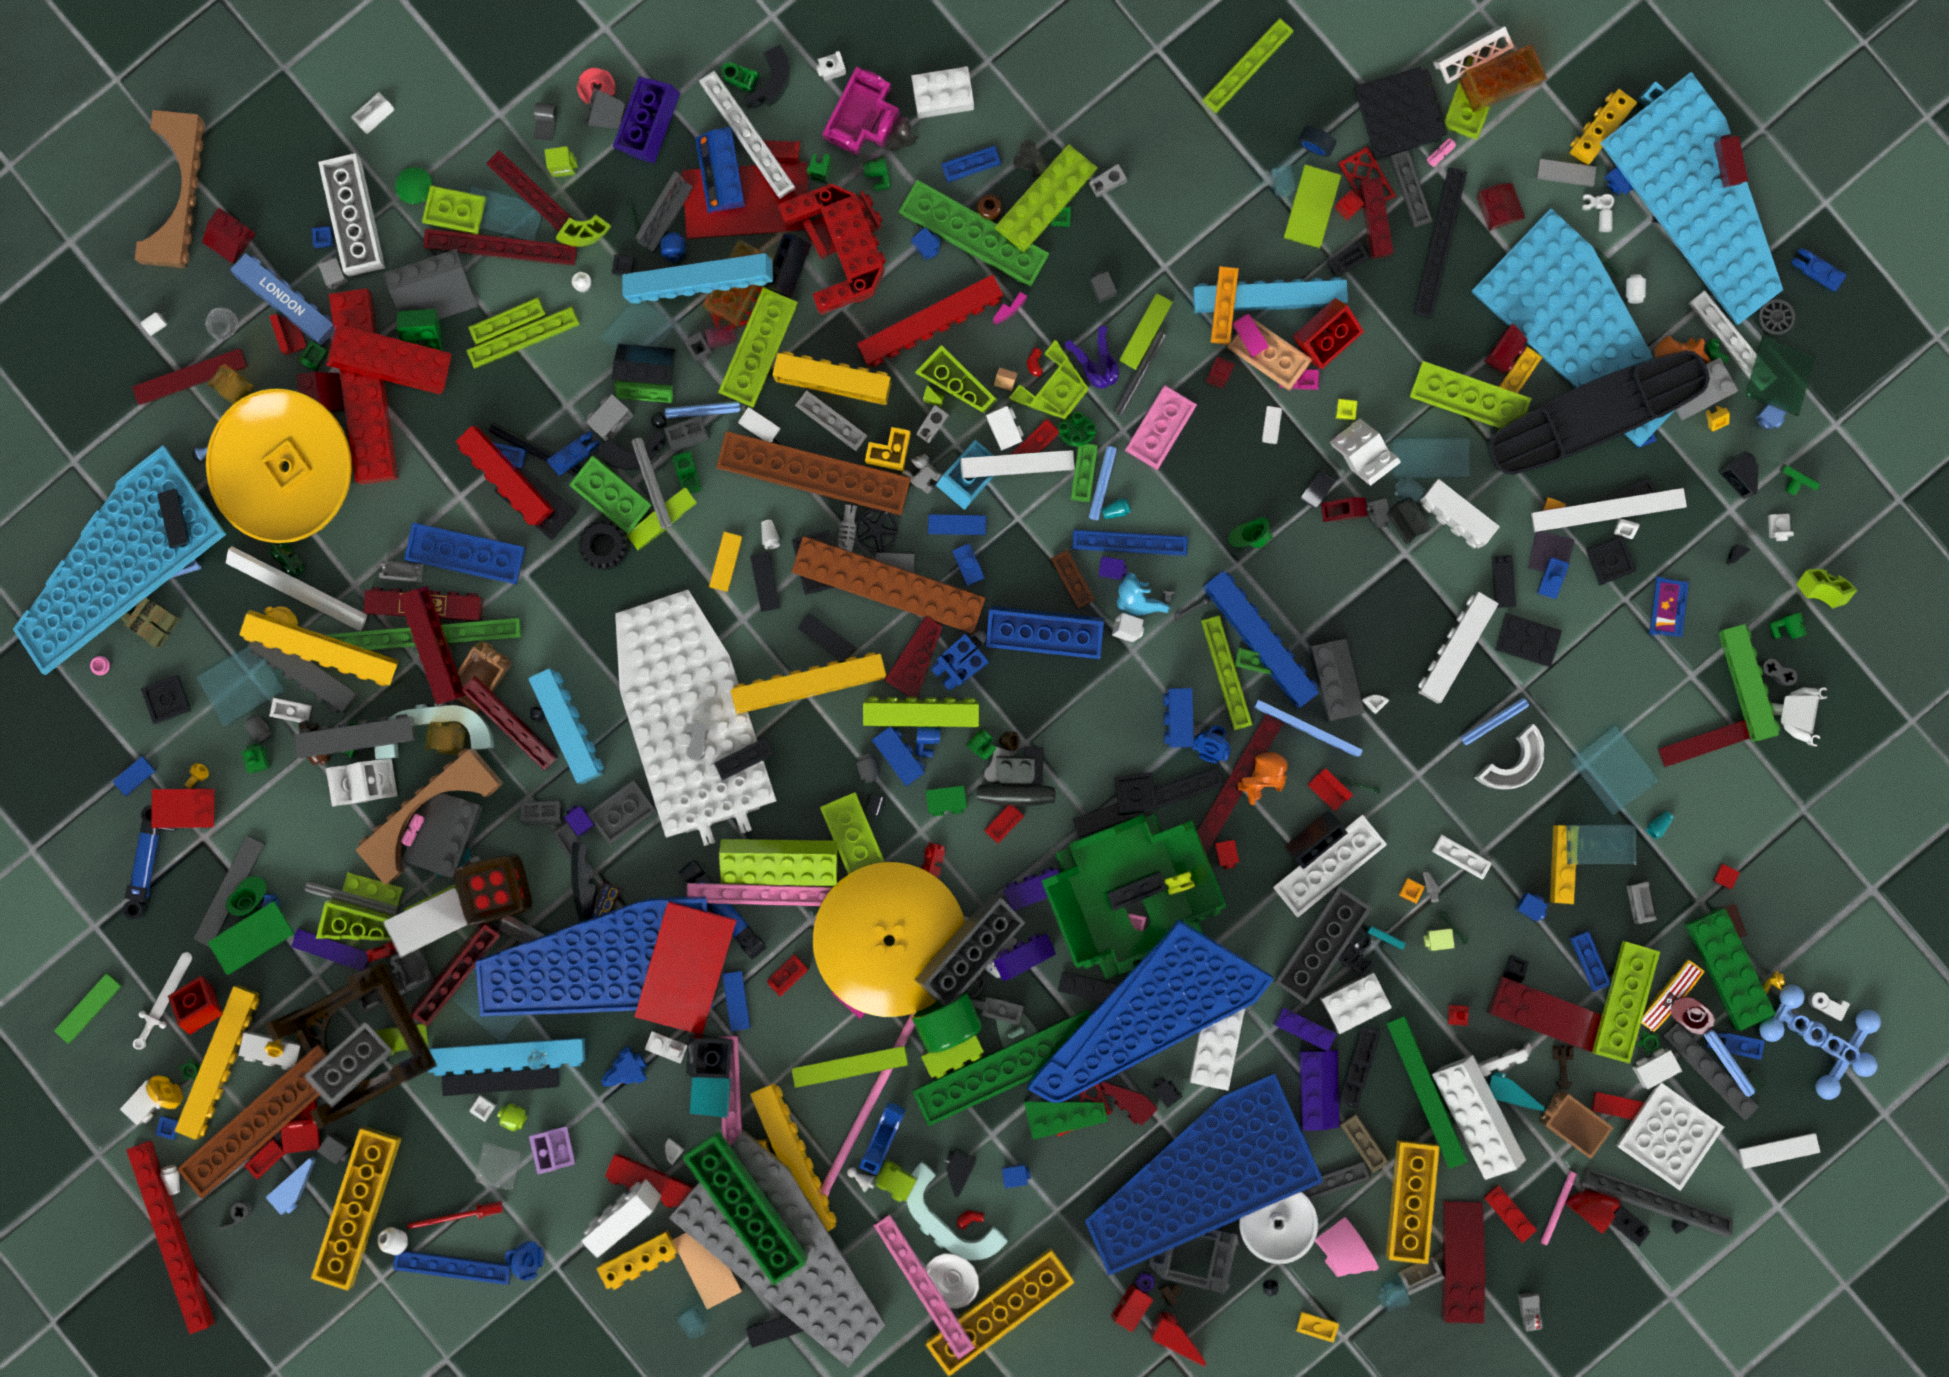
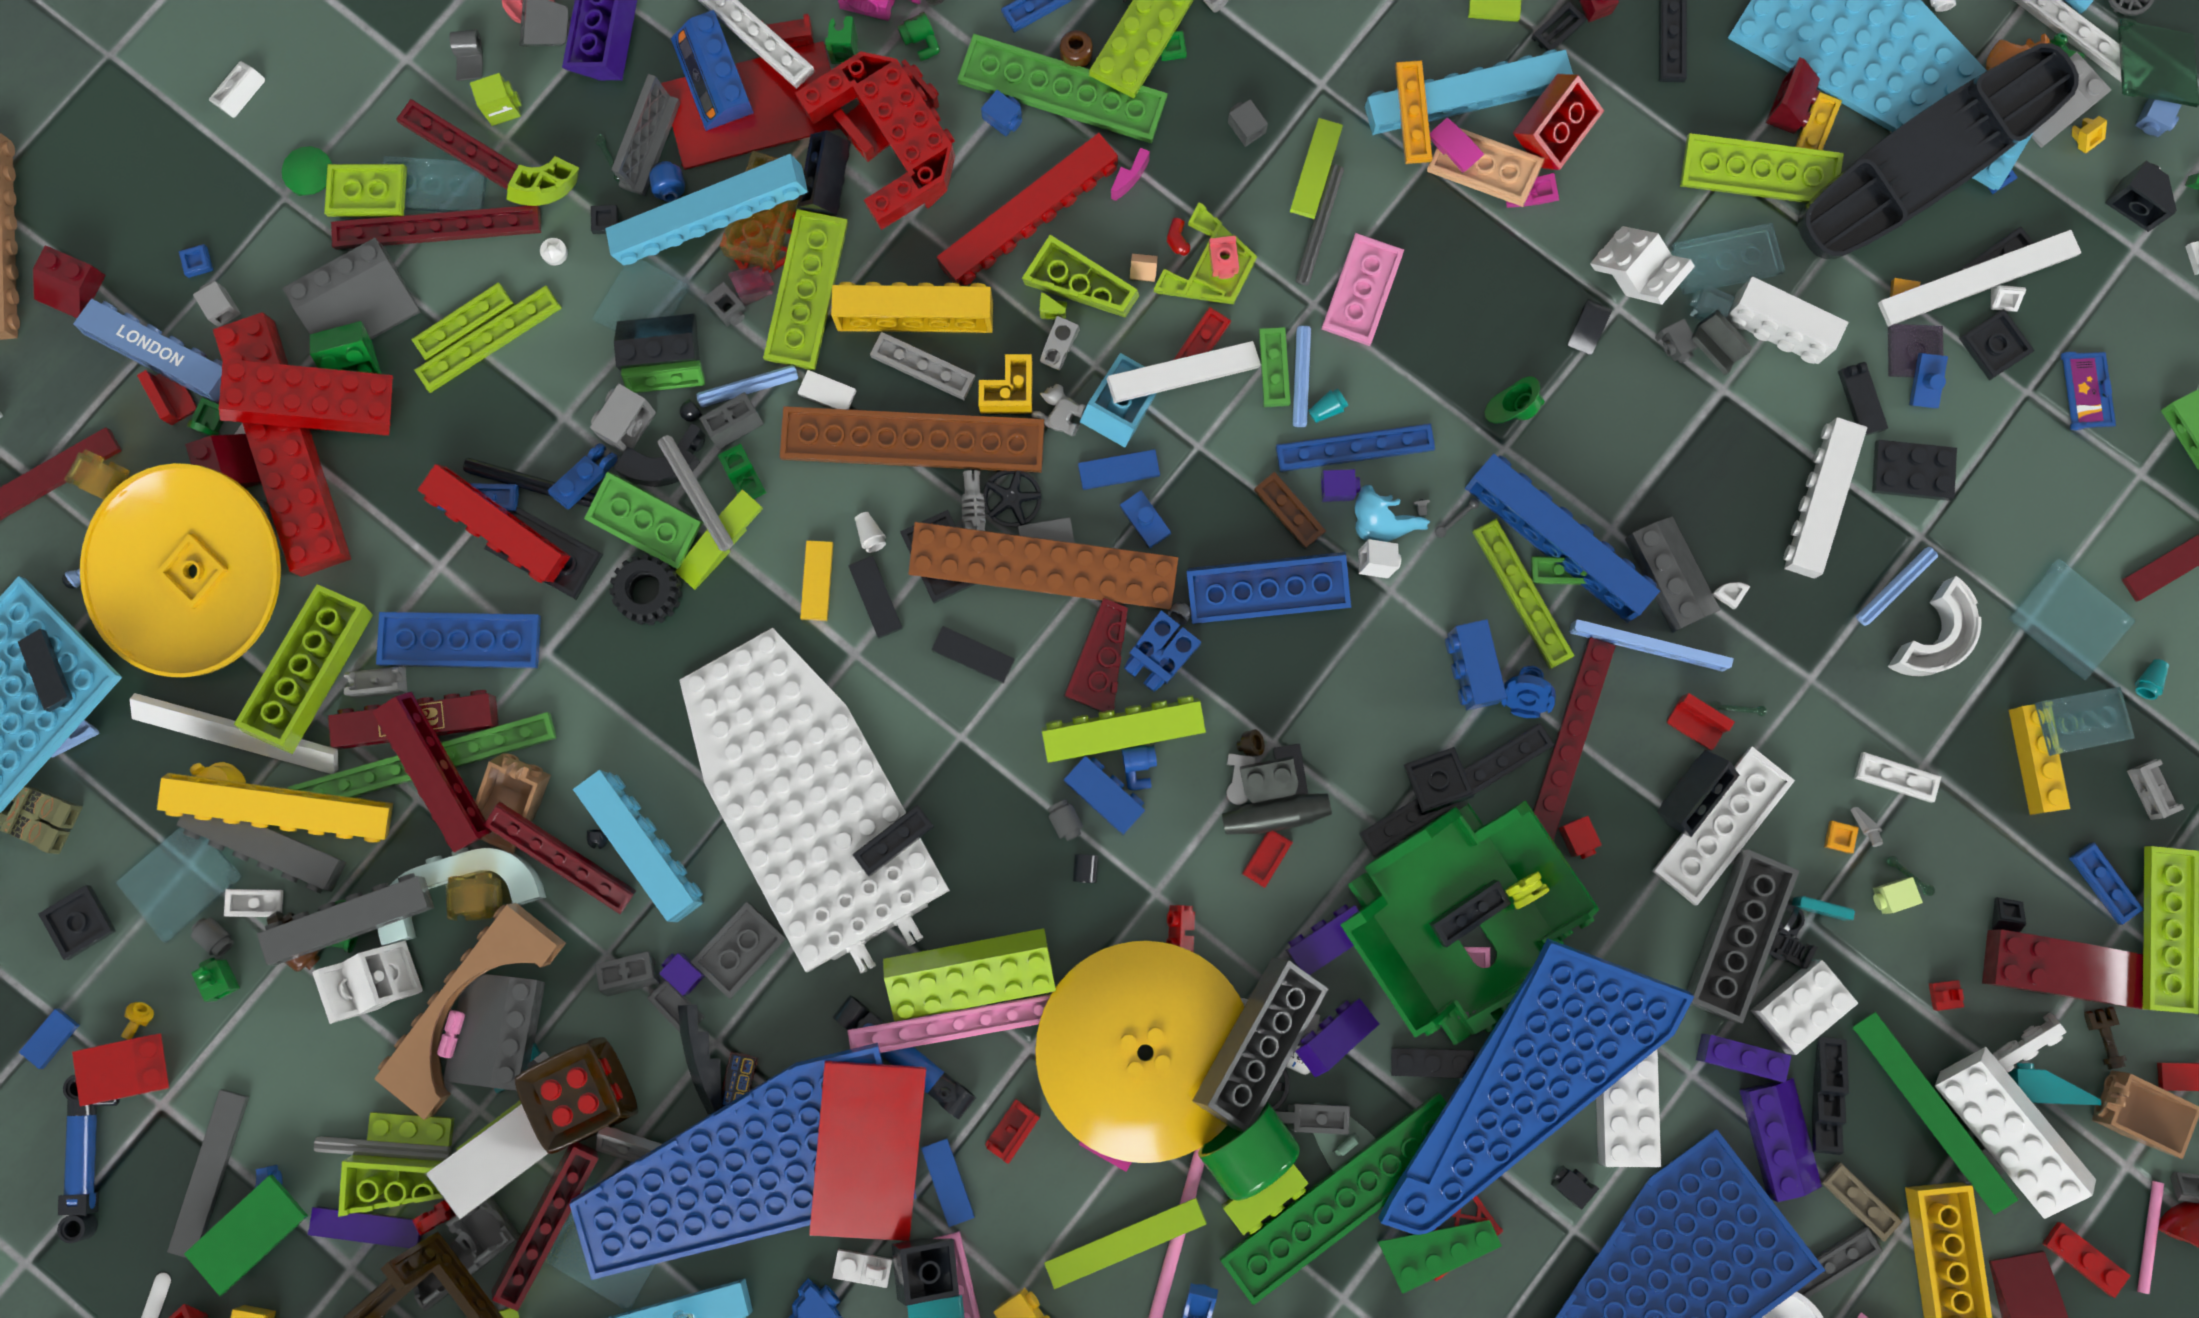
camera: 15 degrees left, 5 degrees down
clear hat [205,307,238,340] -> none
green piece [225,876,267,918] -> none
dark green hinge [270,543,305,578] -> none
white brick [318,153,385,277] -> none
light grey leg [686,723,708,761] -> none
yellow brick [730,652,886,714] -> none
lime plate [820,792,885,874] -> none
green brick [926,786,967,817] -> none
green piece [965,729,997,760] -> none
white brick [985,406,1024,451] -> none
green dish [1058,412,1096,446] -> none
dark purple hair [1065,325,1119,388] -> none
dark red slope [1100,1081,1158,1126] -> none
dark red brick [1205,356,1235,389] -> none
orange piece [1238,752,1288,805] -> none
white sticker [1262,406,1282,444] -> none
dark red slope [1321,497,1368,522] -> none
neon yellow tile [1336,399,1357,421] -> none
blue brick [1515,893,1548,922] -> none
black slope [1726,544,1751,565] -> none
none -> lime brick [234,584,373,754]
none -> coral brick [1208,236,1239,279]

